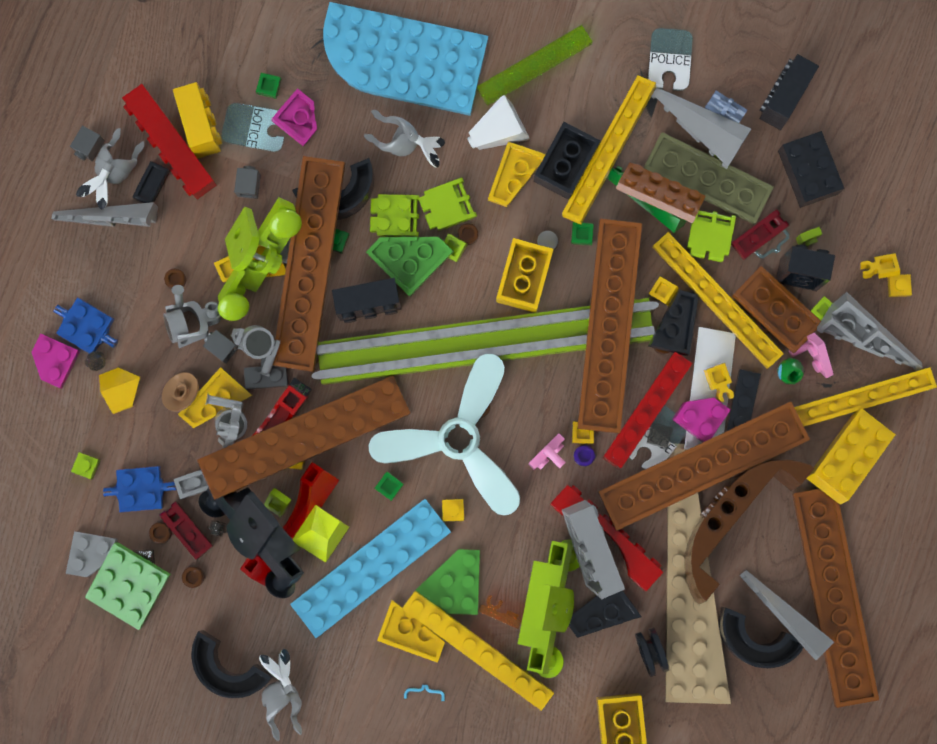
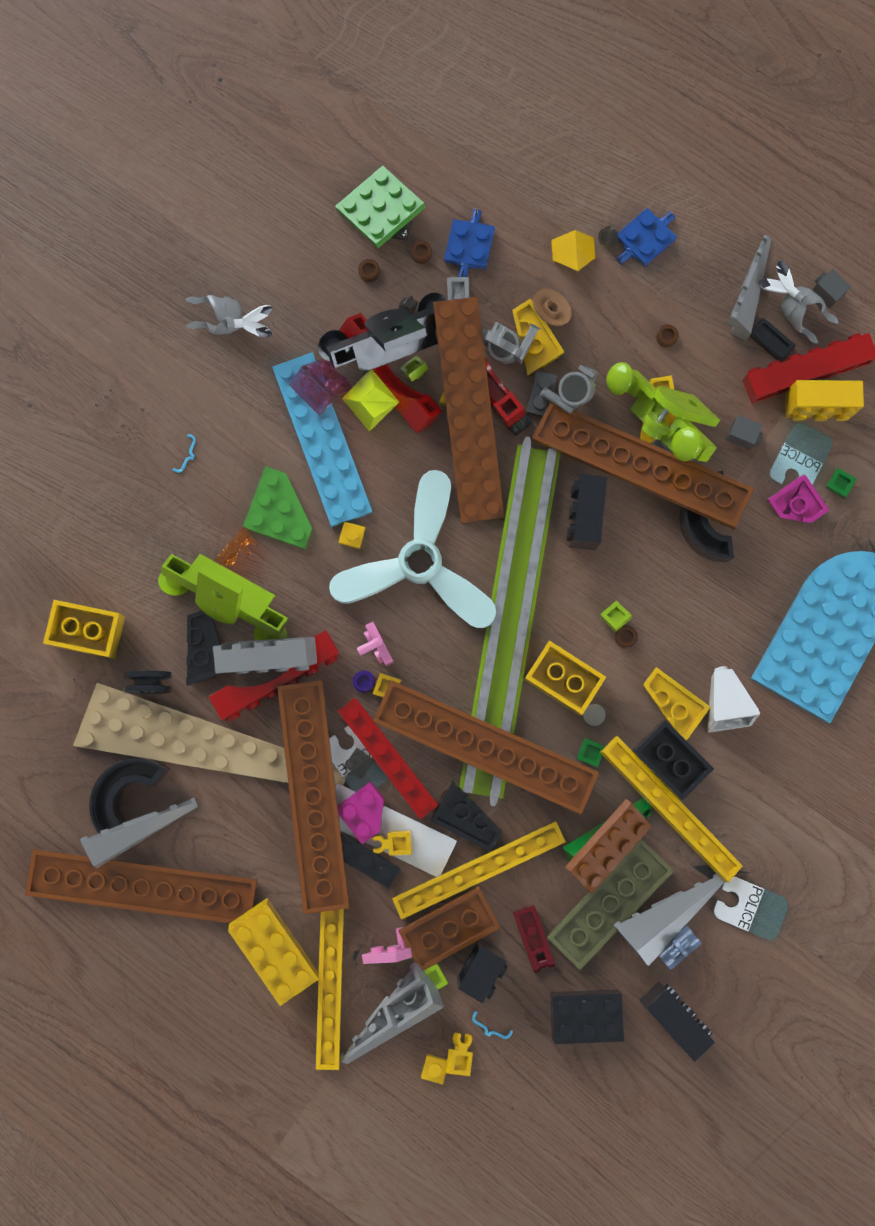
camera: 100 degrees right, 0 degrees up
dark pink plate [31,333,80,389] -> none
light grey plate [66,531,118,577] -> none
lime plate [71,452,100,480] -> none
dark red plate [159,501,213,560] -> none
light grey piece [163,285,221,348] -> none
black brick [191,630,274,698] -> none
dark grey brick [203,330,238,364] -> none
green plate [333,229,349,254] -> none
light grey hair [364,110,445,168] -> none
bright green plate [366,237,454,296] -> none
lime plate [370,194,420,237] -> none
green plate [374,472,404,501] -> none
yellow wing [377,600,445,663] -> none
yellow plate [402,590,554,711] -> none
lime plate [418,178,477,231] -> none
clear neon green plate [477,25,593,106] -> none
yellow plate [649,276,679,306] -> none
reddish brown slope [684,460,814,604] -> none
lime plate [687,211,736,262] -> none
clear light blue piece [755,229,789,258] -> none
green piece [777,358,805,384] -> none
lime plate [796,227,822,246] -> none
none -> clear pink bracket [289,359,353,415]
none -> medium azure piece [472,1011,513,1039]

